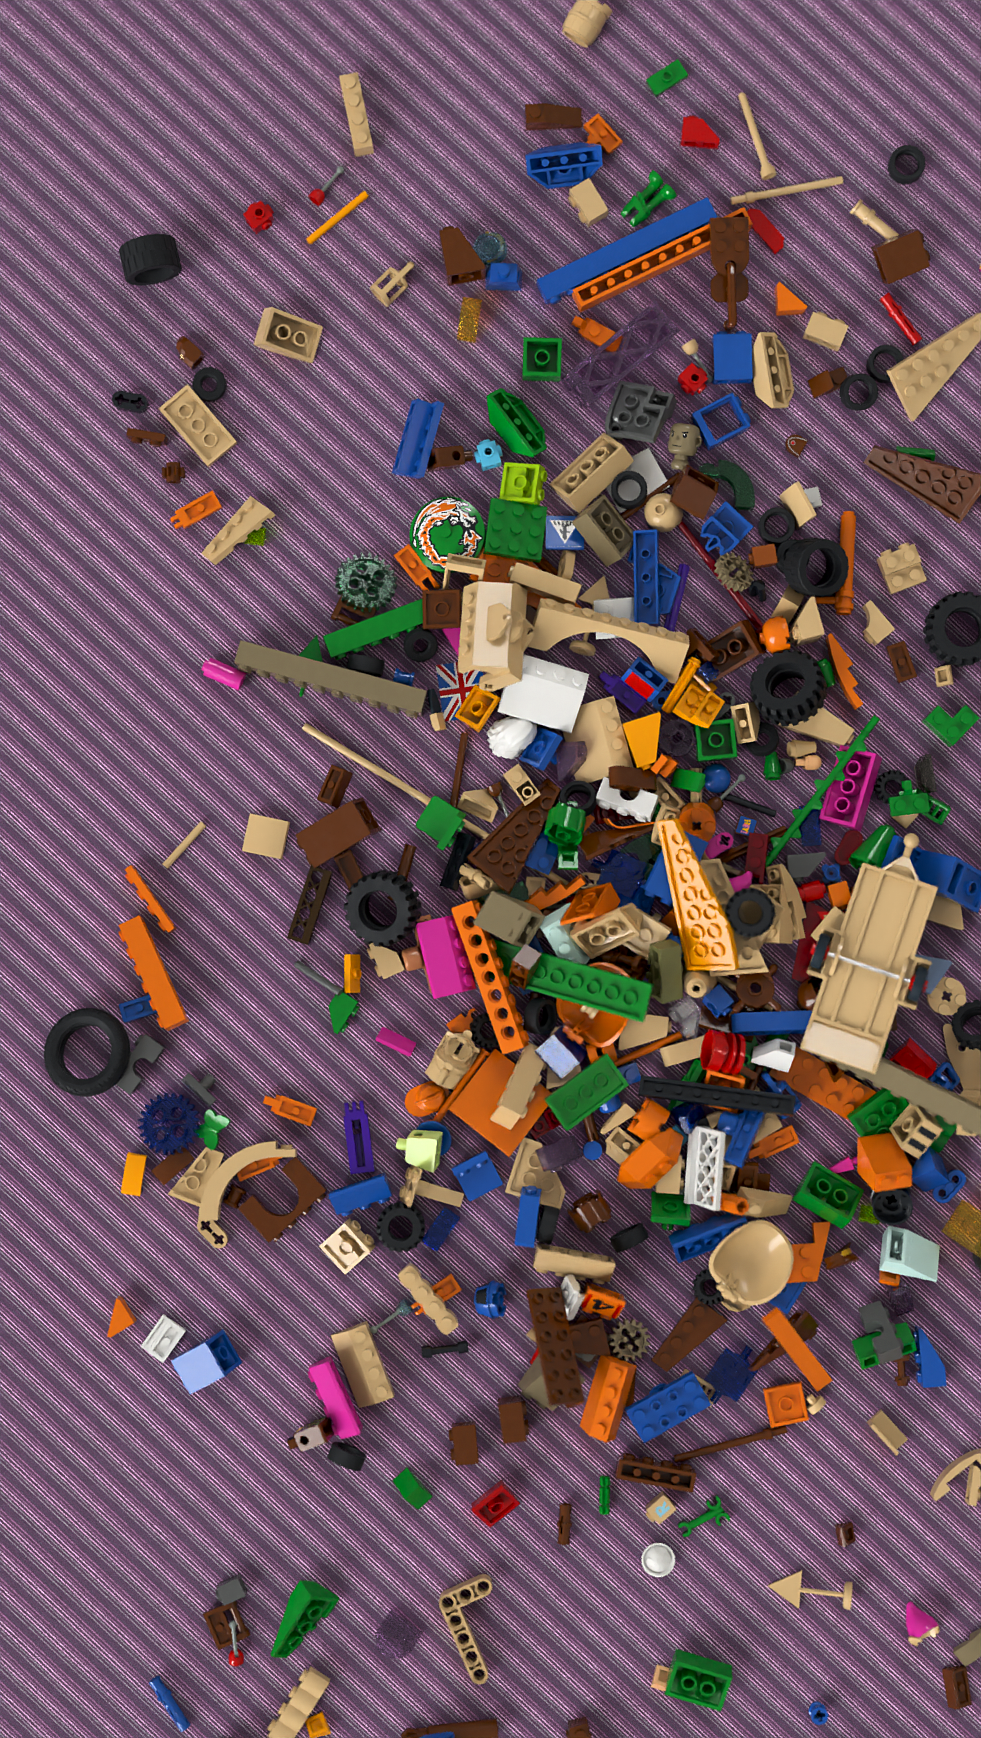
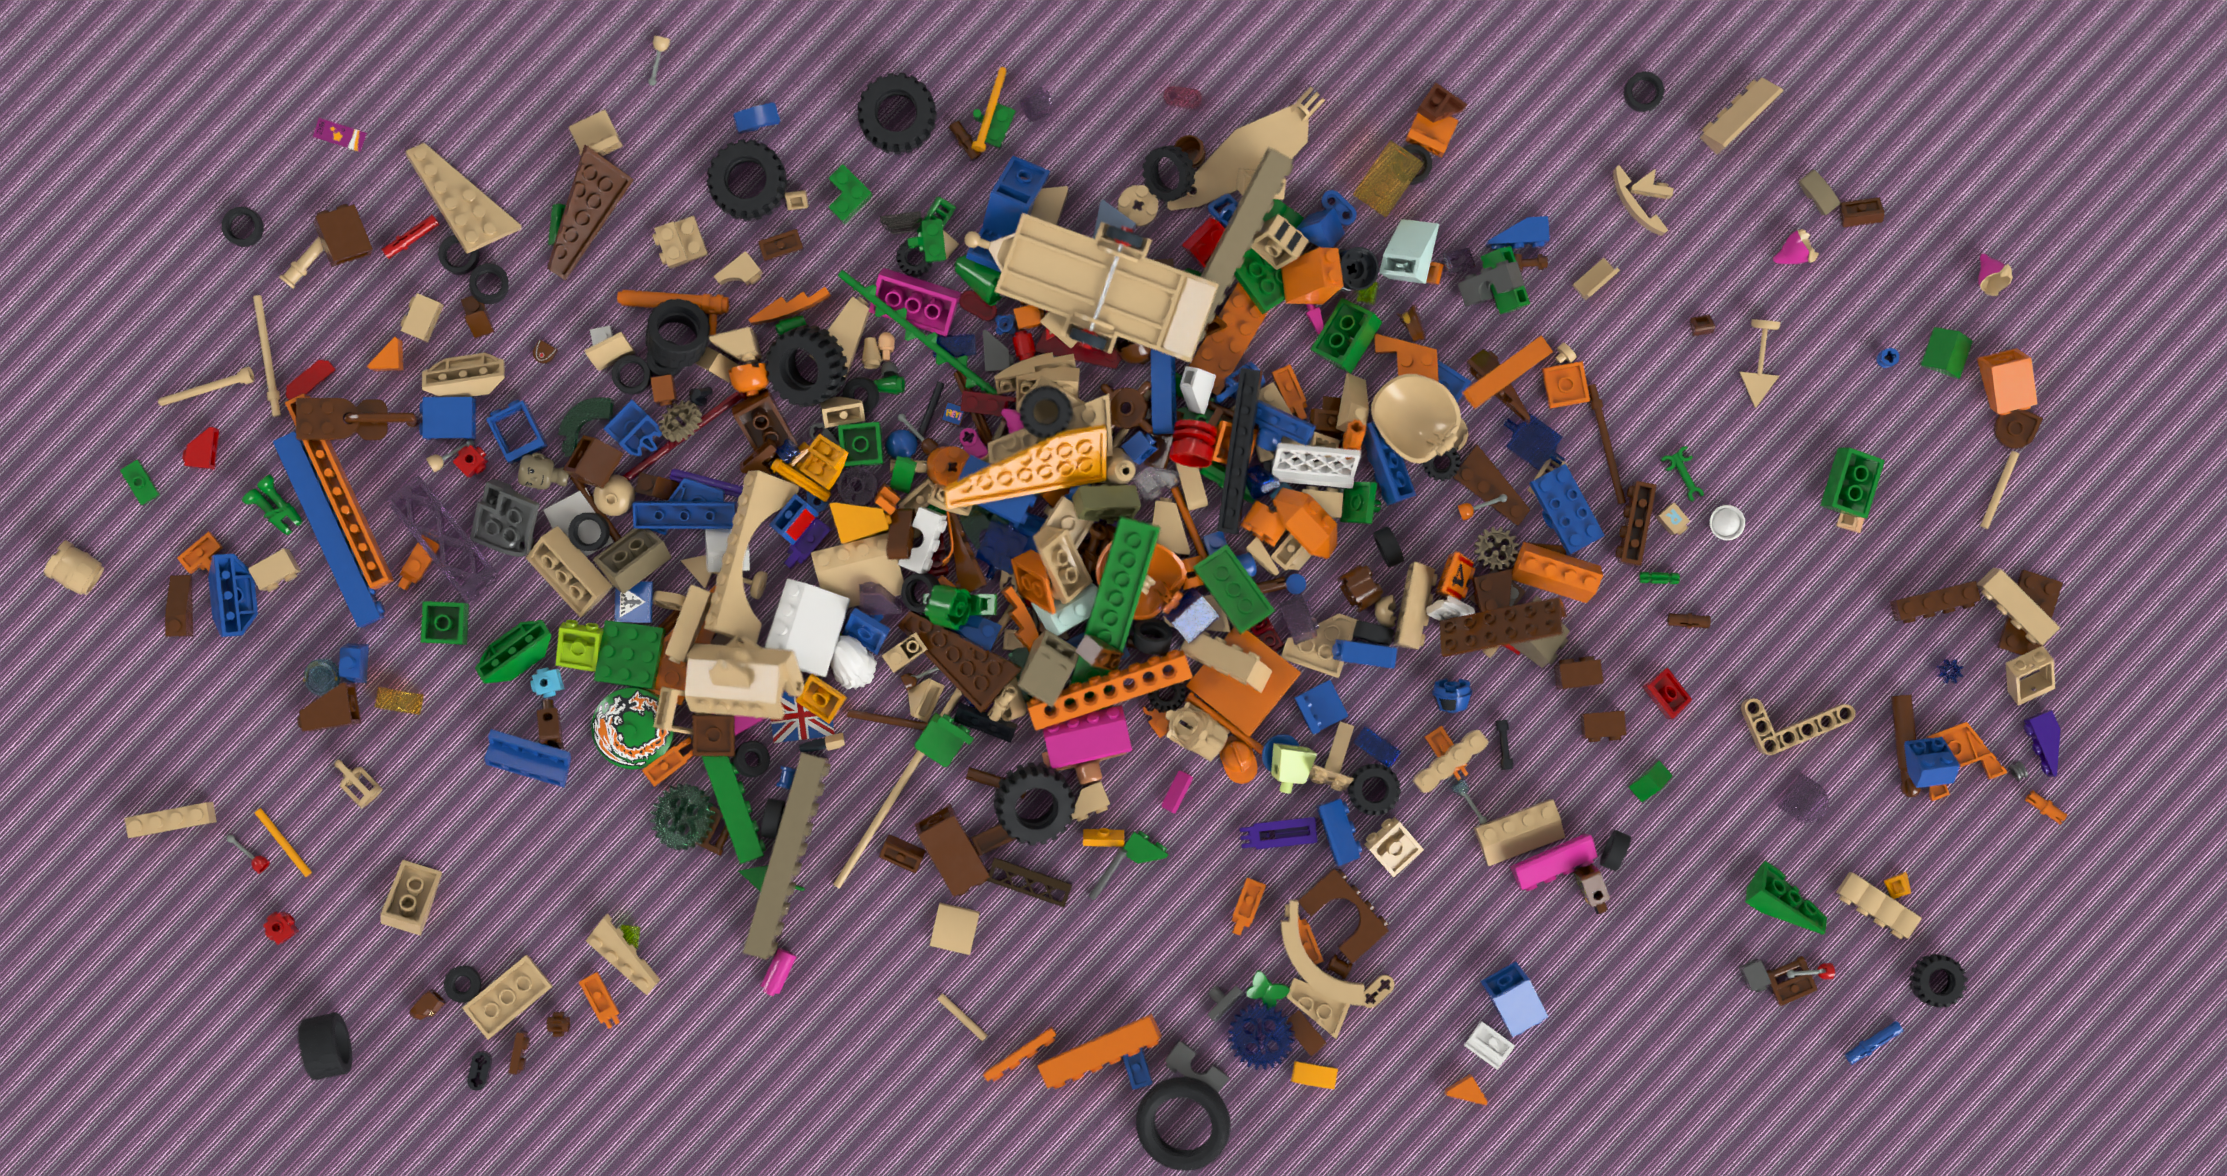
camera: 90 degrees left, 0 degrees up
none -> reddish brown slope [635,472,680,501]
none -> tan hair [1375,595,1396,628]
none -> hinge [1458,494,1507,521]

